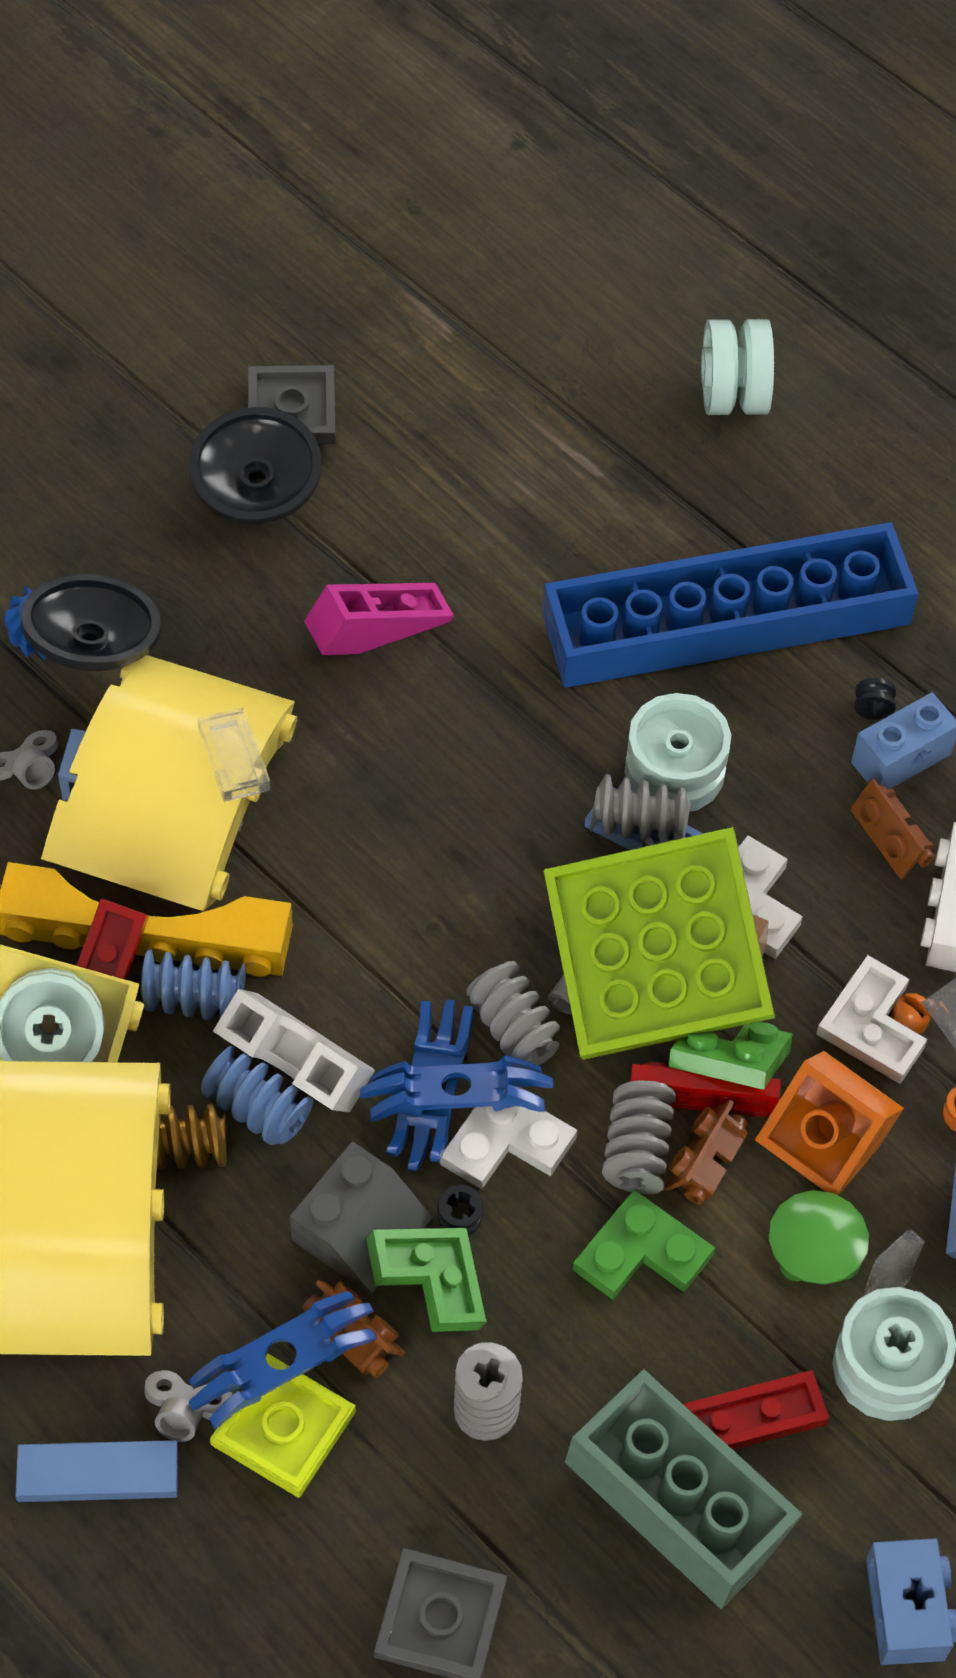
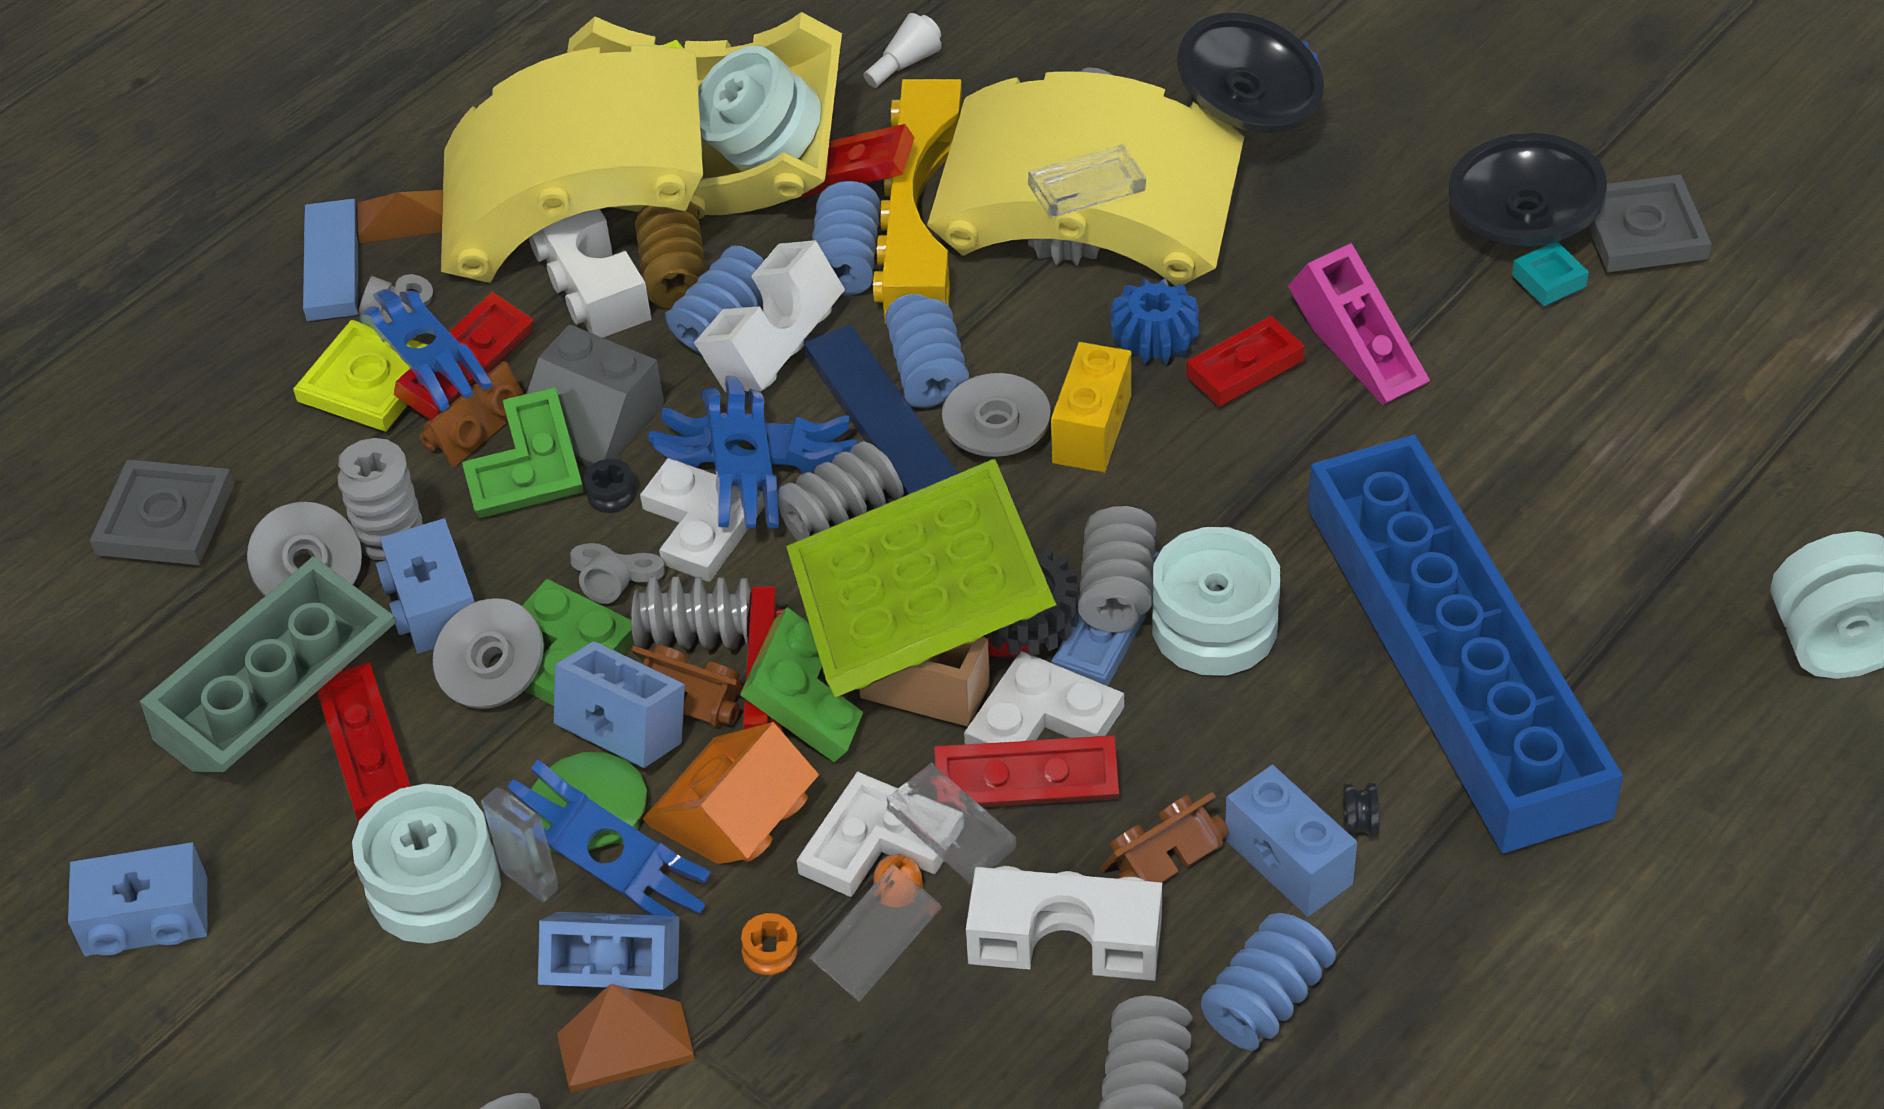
camera: 90 degrees right, 10 degrees down
none -> light grey dish [247,502,362,596]
none -> dark orange slope [357,190,443,244]
none -> medium blue brick [375,518,474,654]
none -> red plate [393,292,534,420]
none -> light grey dish [433,598,544,709]
none -> blue piece [498,759,711,916]
none -> white arch [529,209,652,338]
none -> medium blue brick [554,641,685,768]
none -> light grey piece [570,543,665,604]
none -> dark blue tile [804,324,958,497]
none -> medium blue piece [885,294,969,408]
none -> clear tile [887,763,1016,884]
none -> red plate [934,735,1119,810]
none -> light grey dish [942,373,1051,457]
none -> yellow brick [1051,342,1131,473]
none -> blue gear [1111,278,1199,365]
none -> red plate [1186,316,1305,407]
none -> teal plate [1512,242,1589,306]

